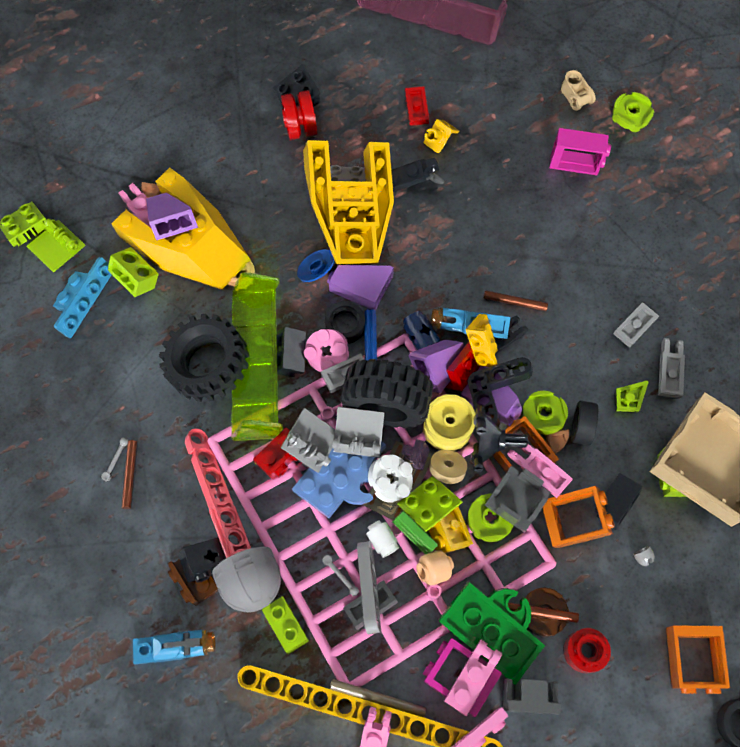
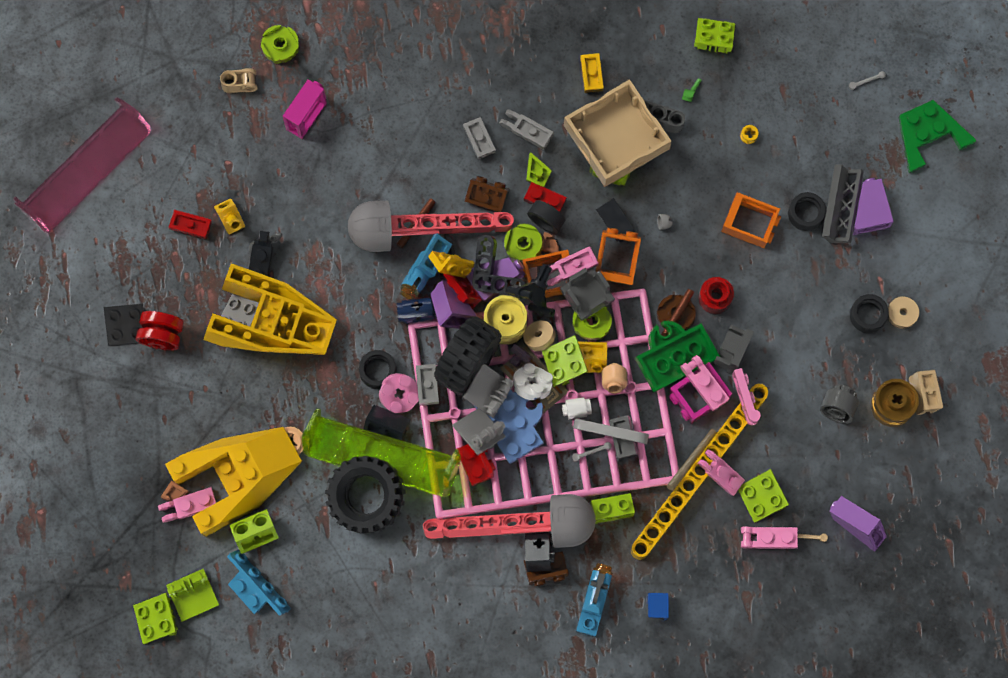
camera: 70 degrees left, 5 degrees up
light grey hinge [101,437,128,481] -> none
copper bar [121,440,137,509] -> none
medium lavender slope [146,192,198,240] -> none
blue dish [297,249,335,282] -> none
medium lavender slope [327,265,394,311] -> none
blue axle [364,309,377,361] -> none
bright green tile [392,511,438,554] -> none
none -> piece [348,201,514,252]
none -> reddish brown bracket [464,176,509,212]
none -> red plate [524,182,567,212]
none -> blue panel [647,593,669,620]

